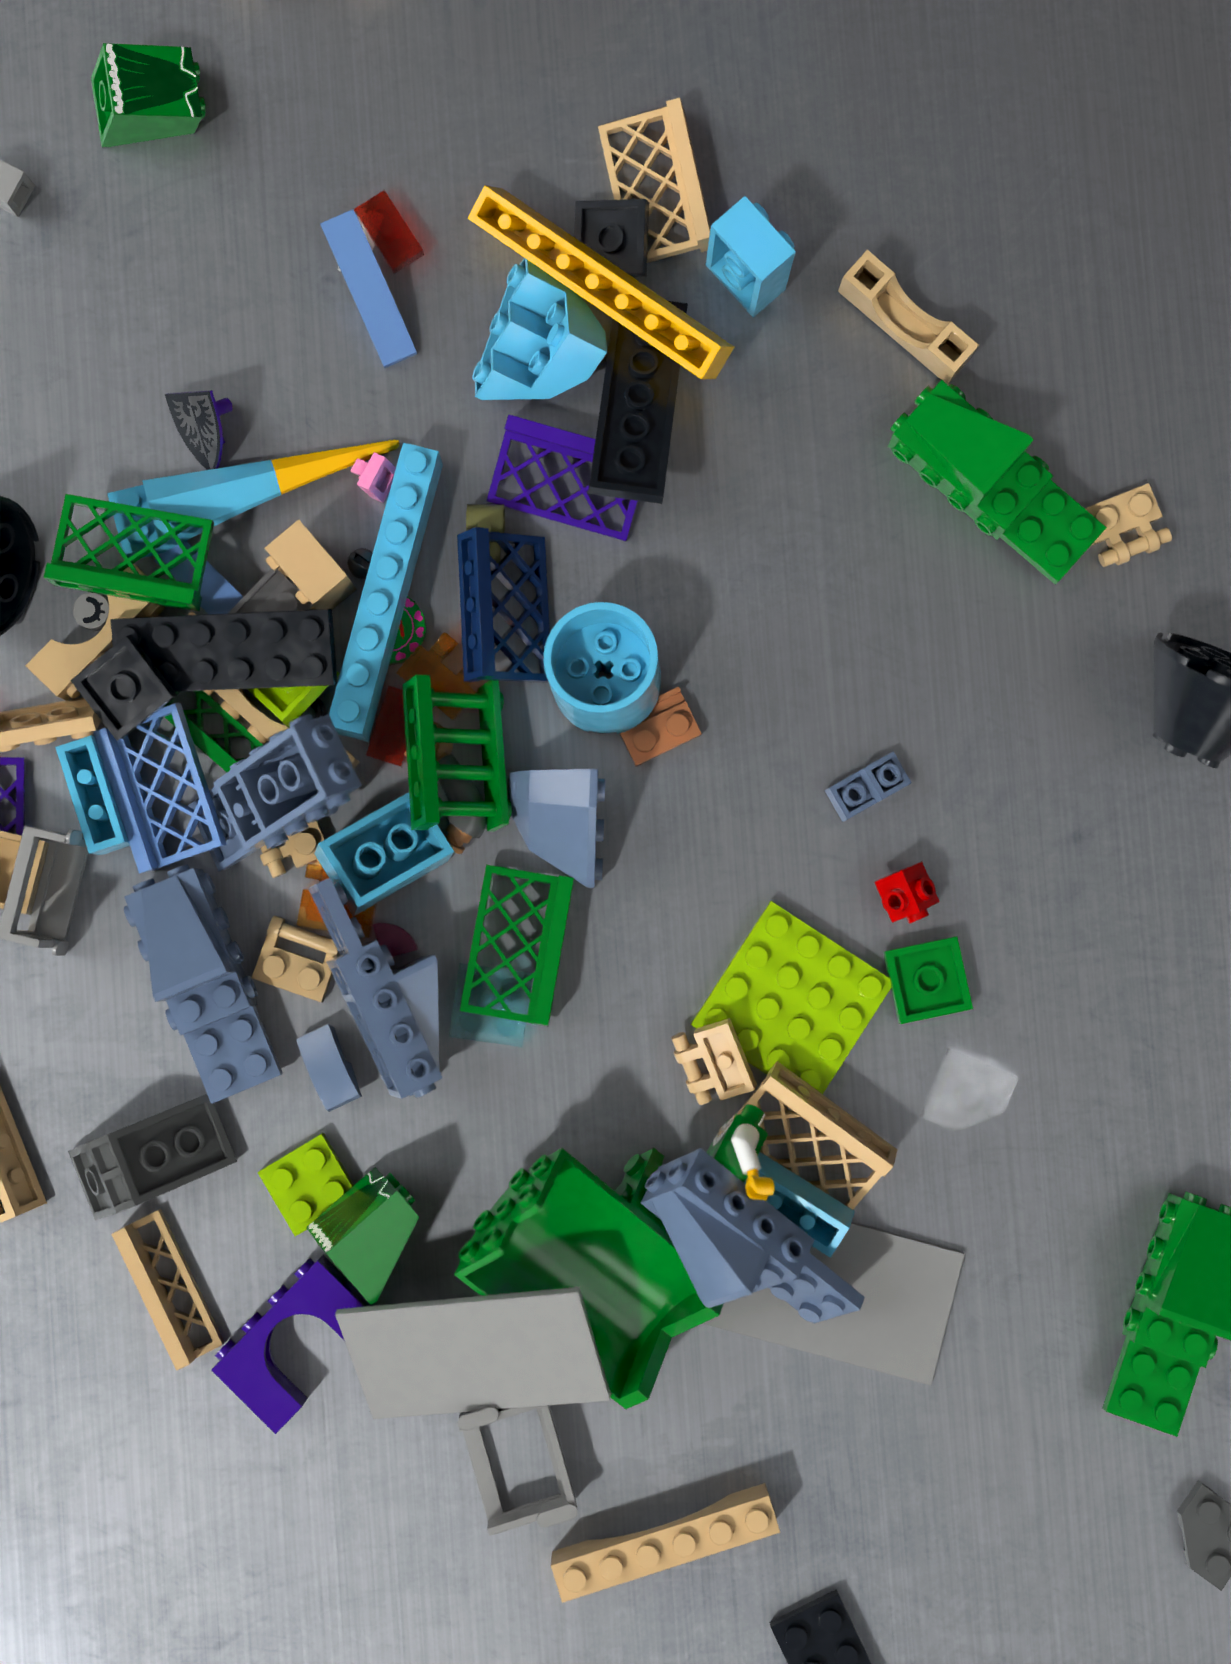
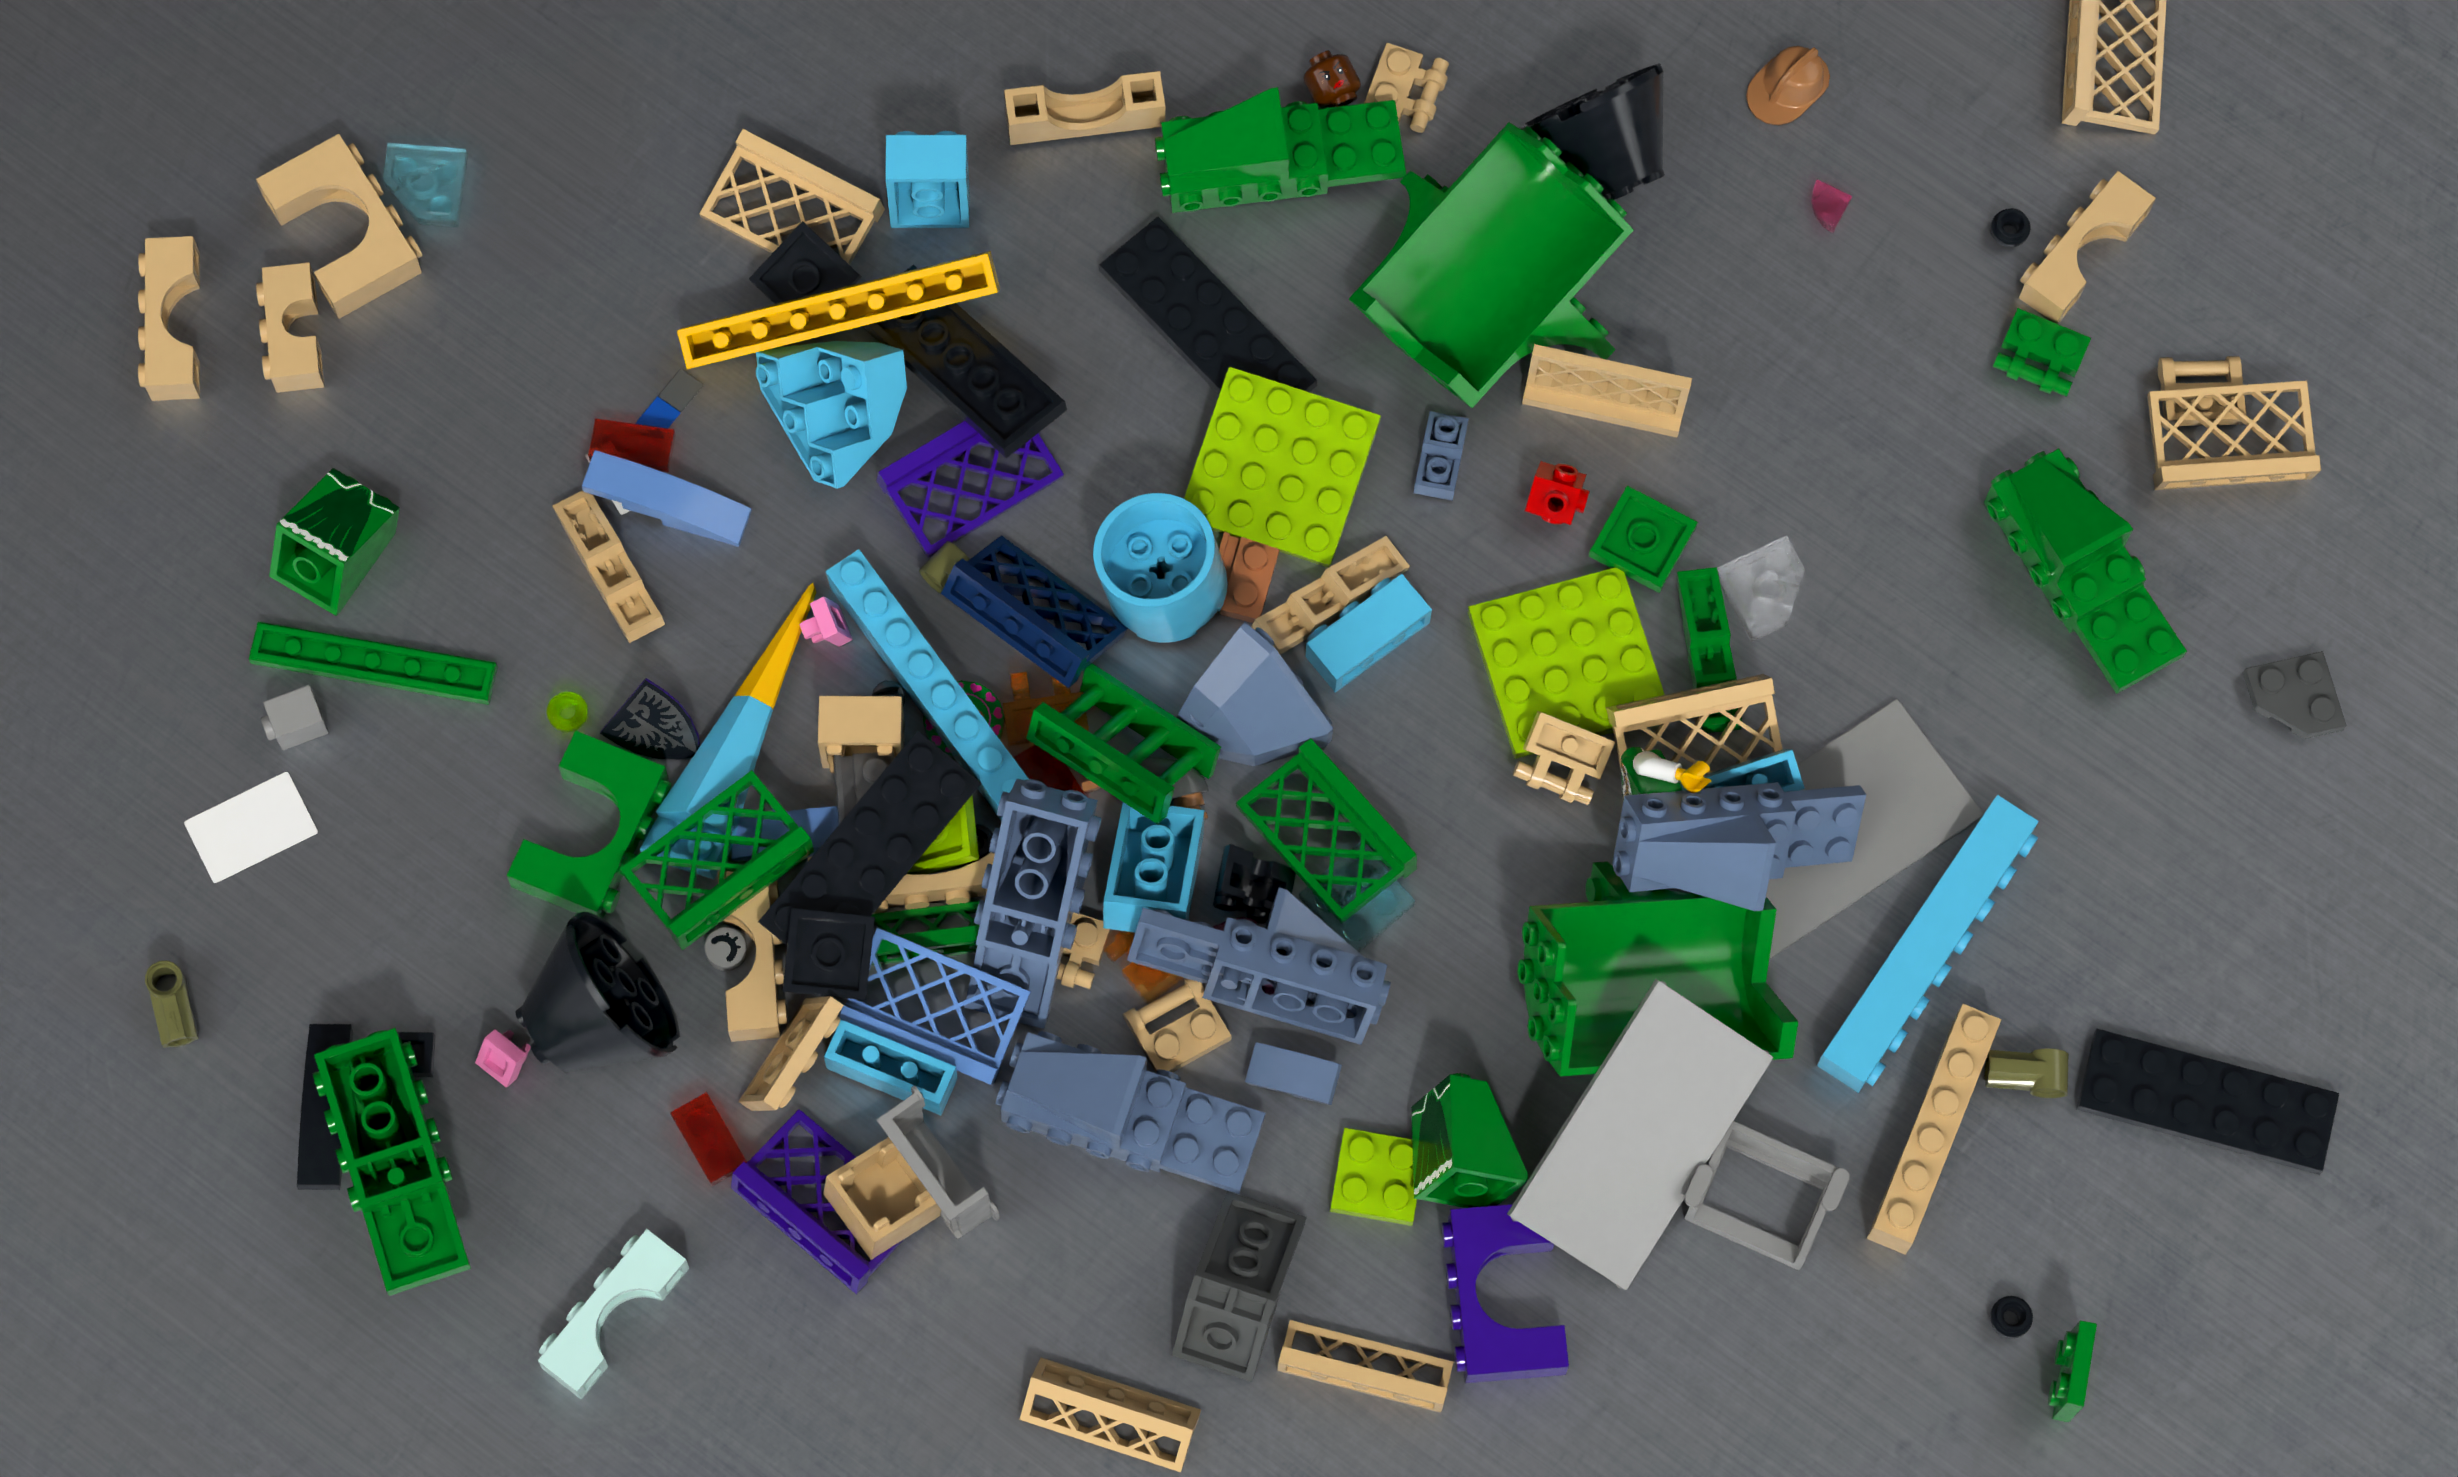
camera: 50 degrees left, 15 degrees down
none -> green tile [249,622,498,705]
none -> green arch [506,730,671,919]
none -> clear neon green plate [547,692,588,732]
none -> tan slope [552,490,665,643]
none -> sticker [635,369,703,440]
none -> black plate [1099,217,1317,395]
none -> lime plate [1184,367,1381,568]
none -> black cylinder [1213,844,1296,924]
none -> tan slope [1251,536,1410,655]
none -> reddish brown head [1303,50,1361,108]
none -> medium azure brick [1305,574,1432,693]
none -> green cylinder [1348,122,1634,408]
none -> tan fence [1522,344,1692,438]
none -> green slope [1677,567,1742,733]
none -> medium azure brick [1817,795,2039,1093]
none -> olive piece [1984,1048,2069,1098]

